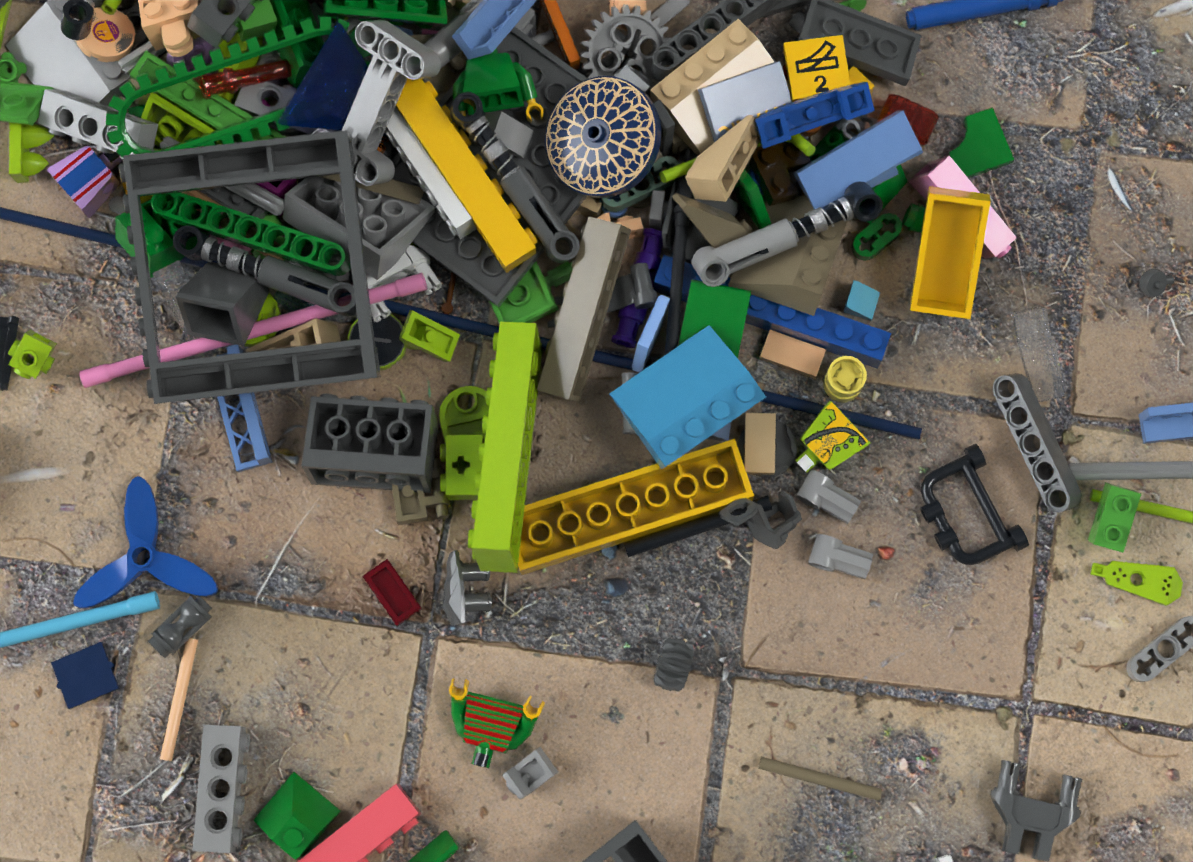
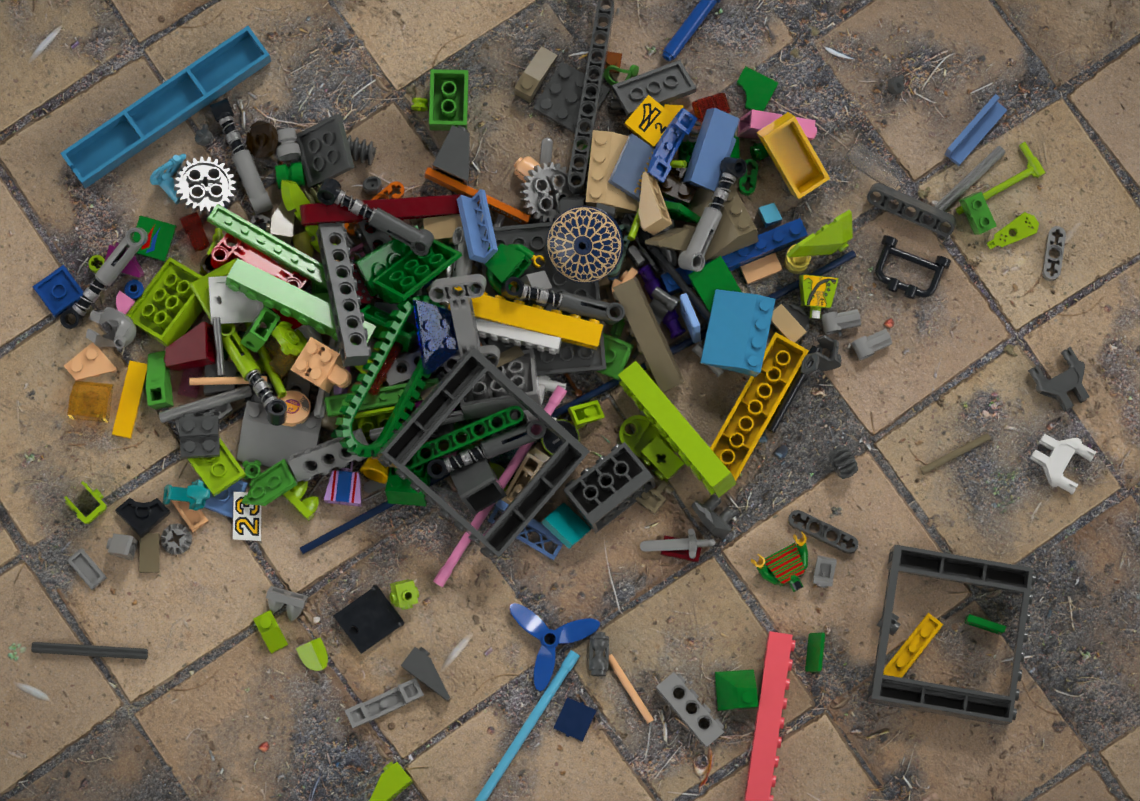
camera: 50 degrees left, 0 degrees up
none -> teal tile [541,503,591,549]
none -> light grey sword [640,529,716,559]
none -> lime wedge [786,210,853,257]
none -> dark grey beam [788,510,859,554]

